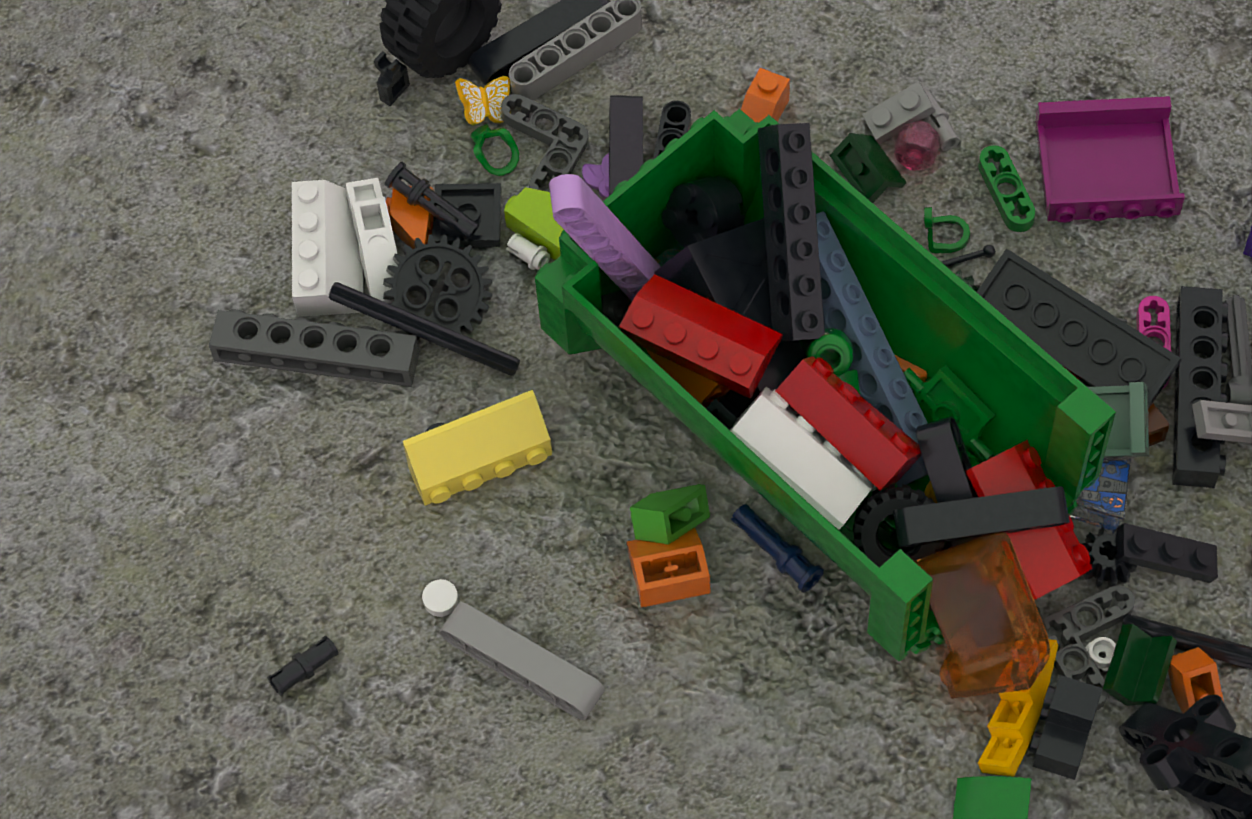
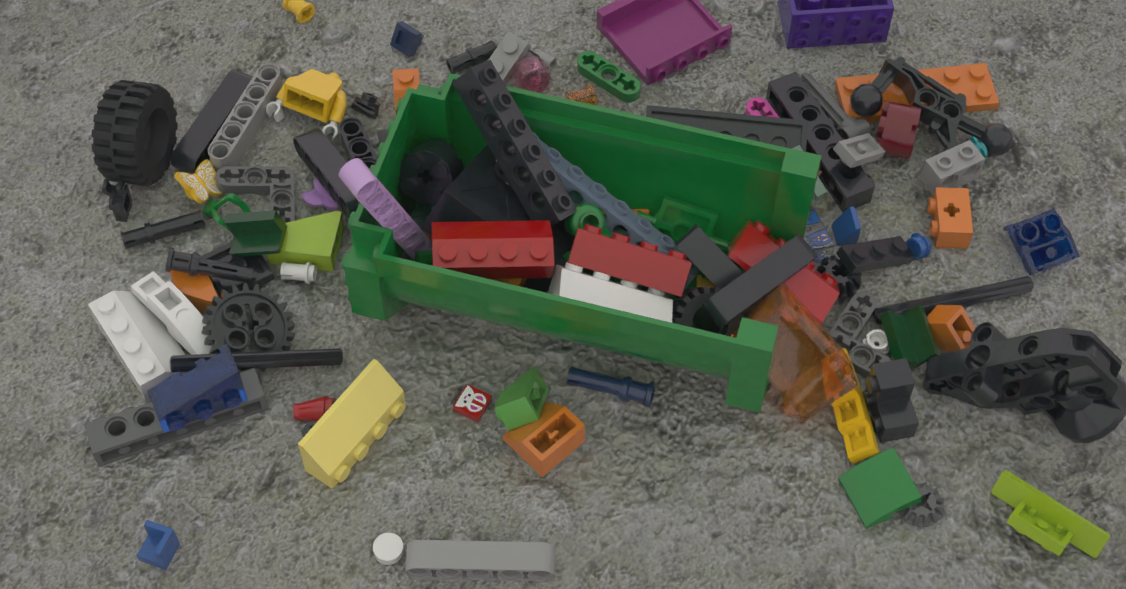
camera: 35 degrees left, 5 degrees down
none -> black pin [121,210,206,249]
none -> blue panel [137,520,180,570]
none -> clear blue wedge [147,343,248,433]
none -> dark green panel [224,210,288,257]
none -> yellow torso [266,69,347,144]
none -> red cone [293,395,336,422]
none -> black plate [351,92,381,119]
none -> dark blue tile [390,21,424,57]
none -> black pin [446,40,497,74]
none -> tile [453,384,492,423]
none -> clear orange bush [565,84,598,106]
none -> blue slope [832,206,861,246]
none -> blue plate [906,233,931,259]

